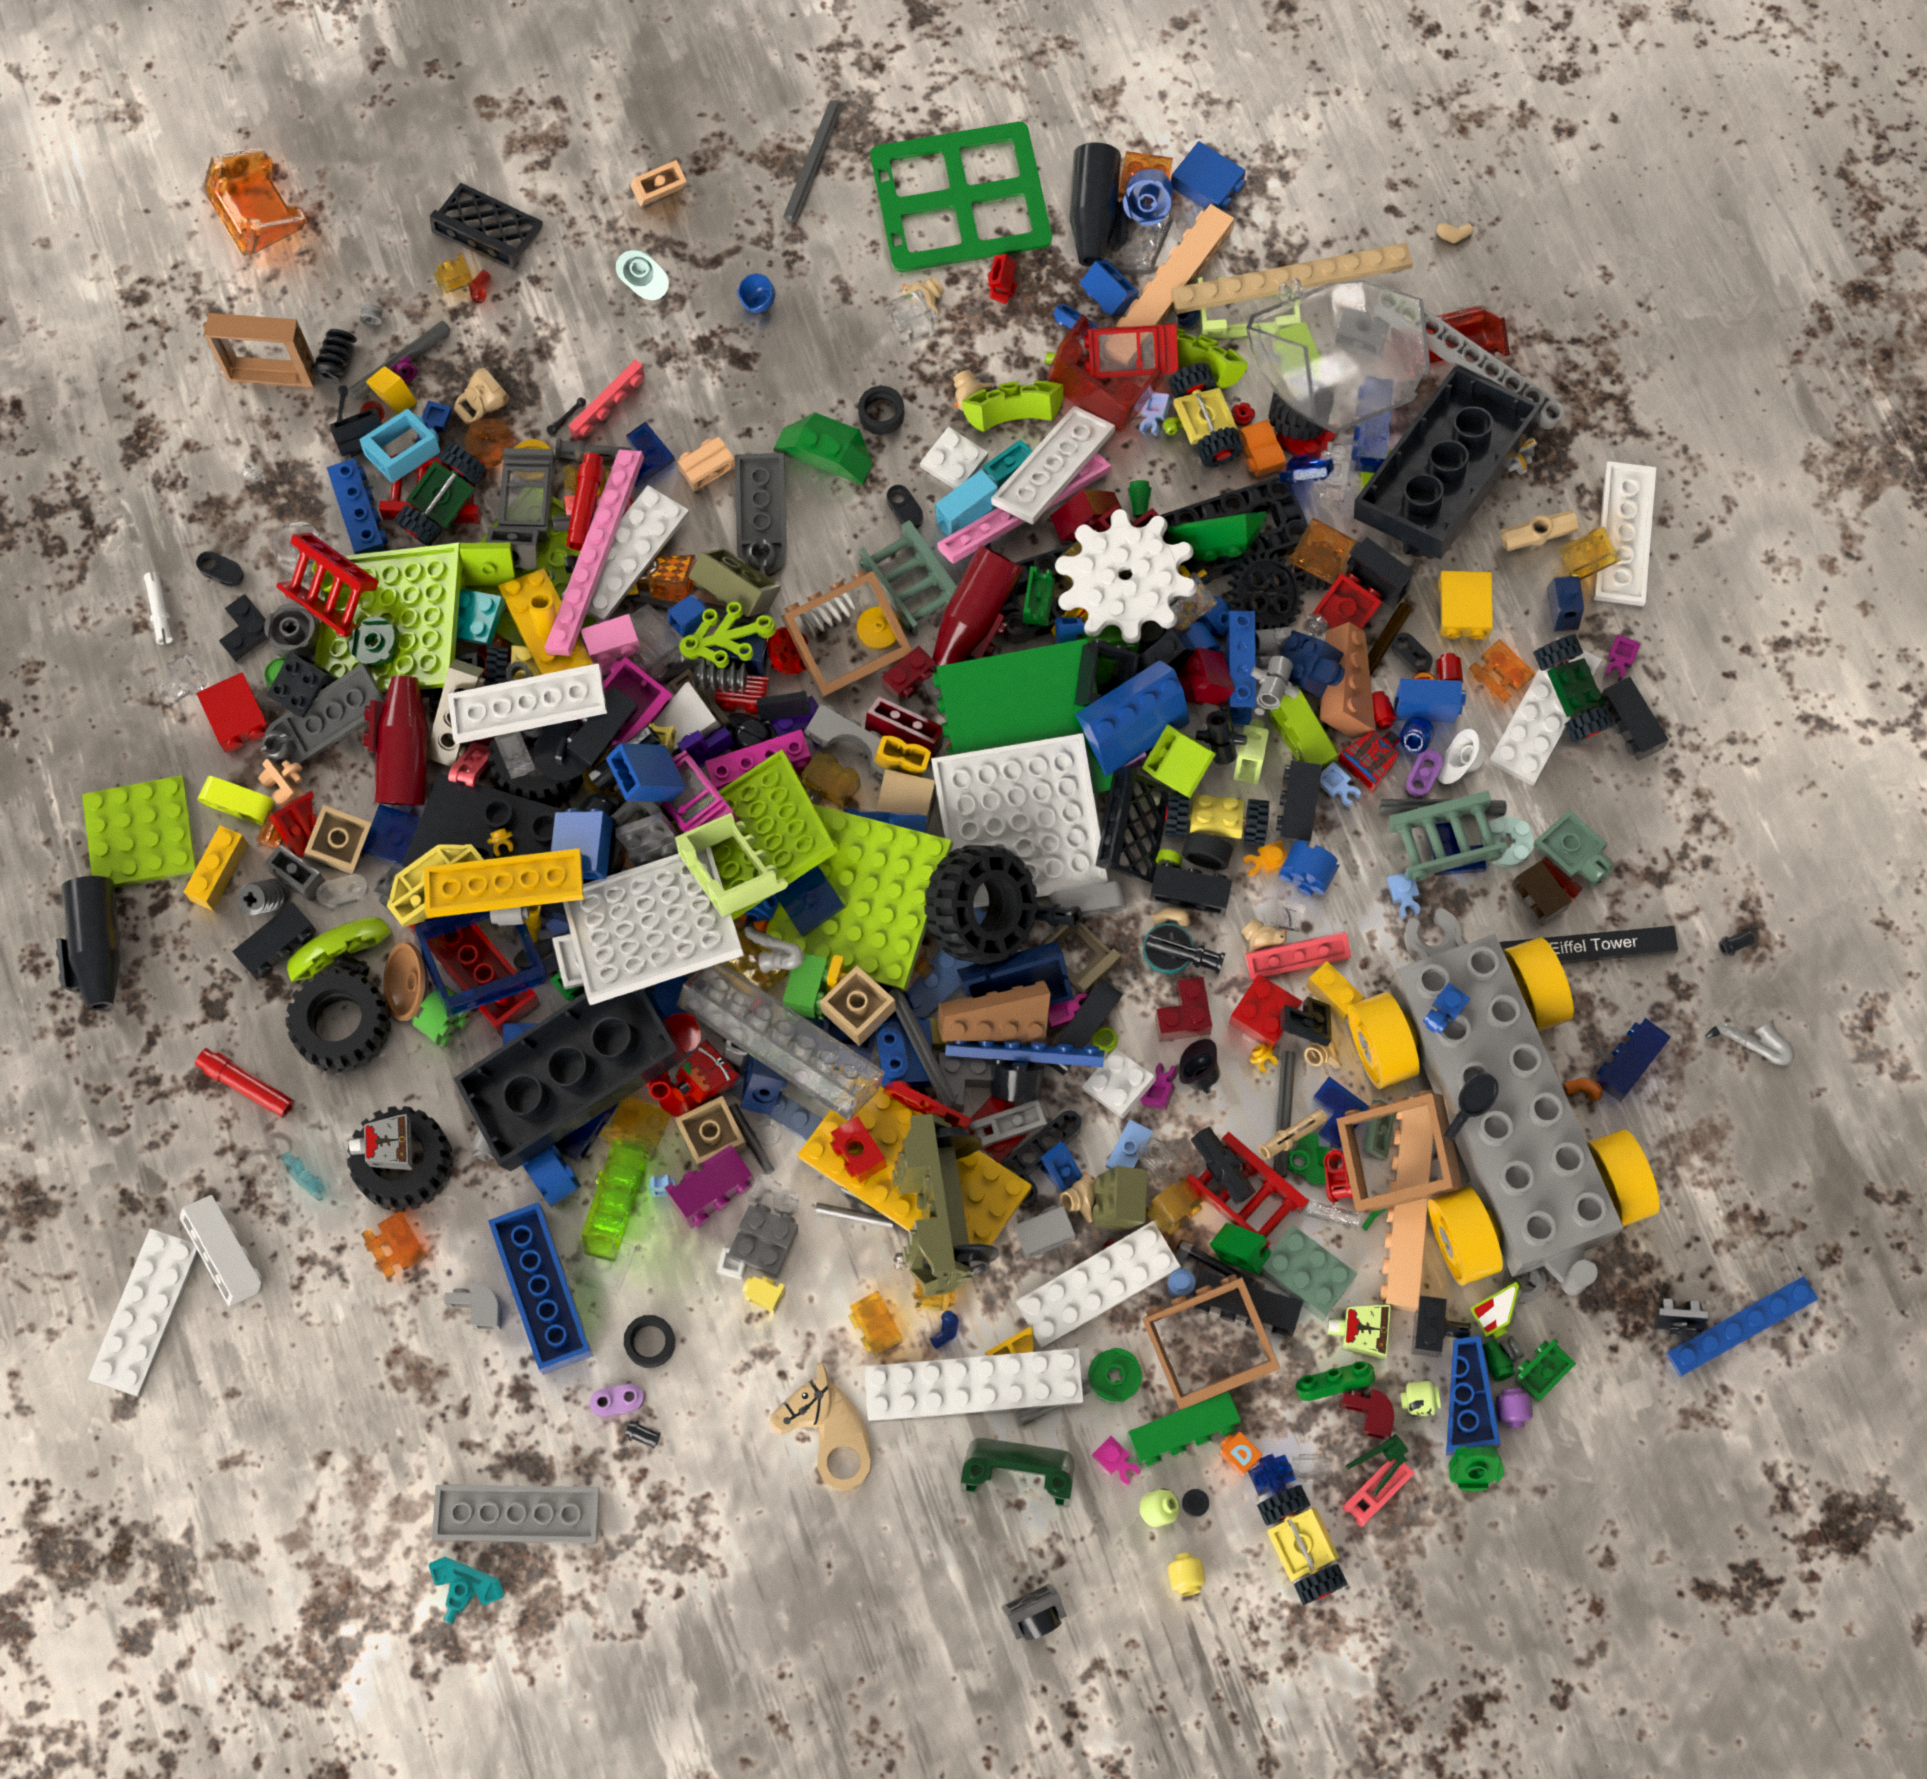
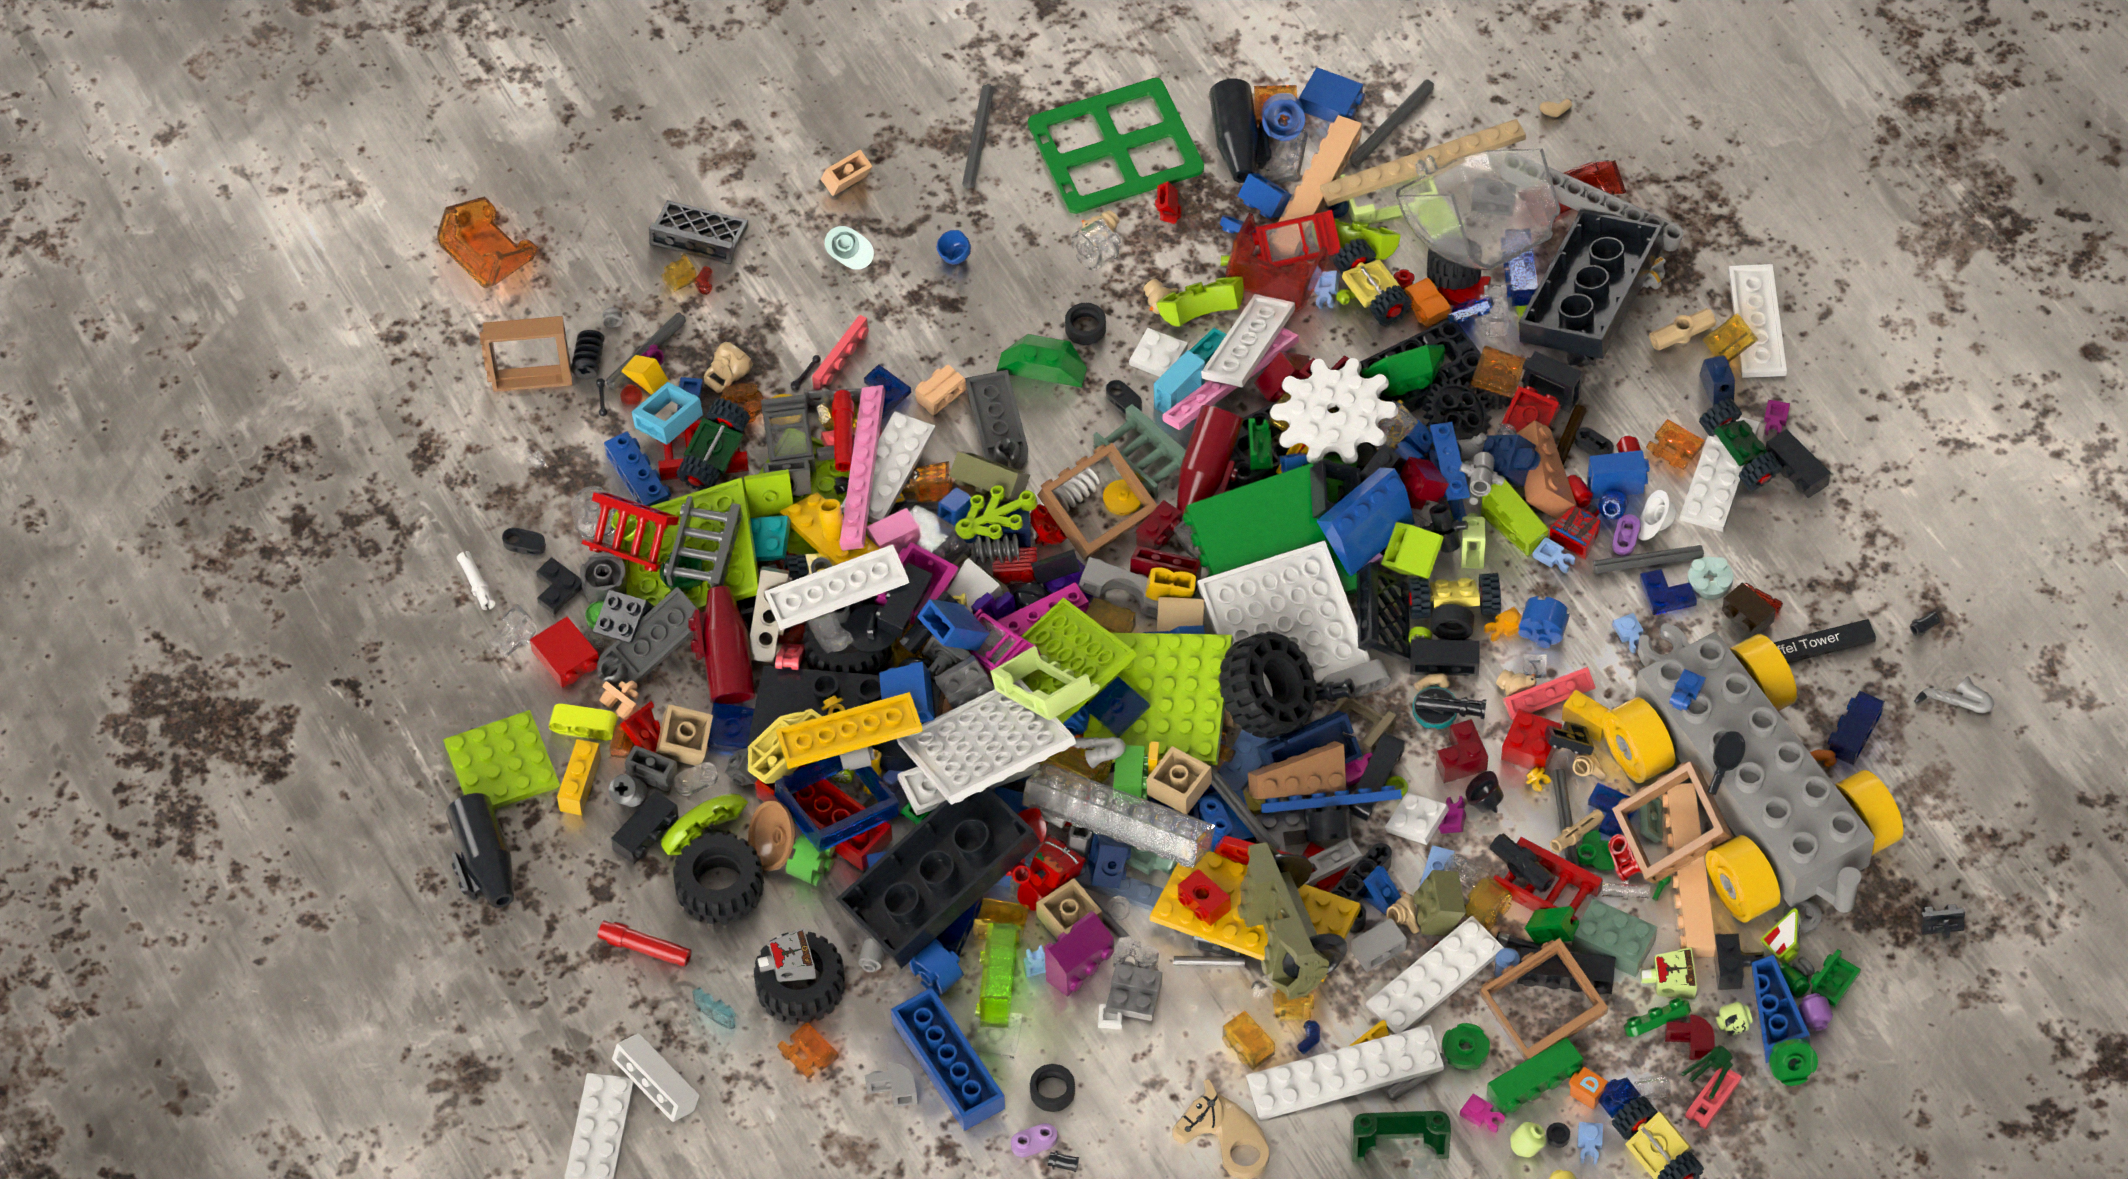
camera: 10 degrees left, 15 degrees down
black brick [330,407,383,457] -> none
light yellow brick [743,1276,786,1314] -> none
green cone [1127,480,1152,518] -> none
black brick [1276,760,1322,841] -> none
sand green fence [1387,791,1508,881] -> none
yellow panel [1438,571,1493,640] -> none
sand green plate [1534,810,1614,886] -> none
blue plate [1666,1276,1818,1377] -> none
none -> dark grey fence [664,496,743,588]
none -> dark grey axle [1350,79,1434,166]
none -> light blue plate [1577,1122,1603,1164]

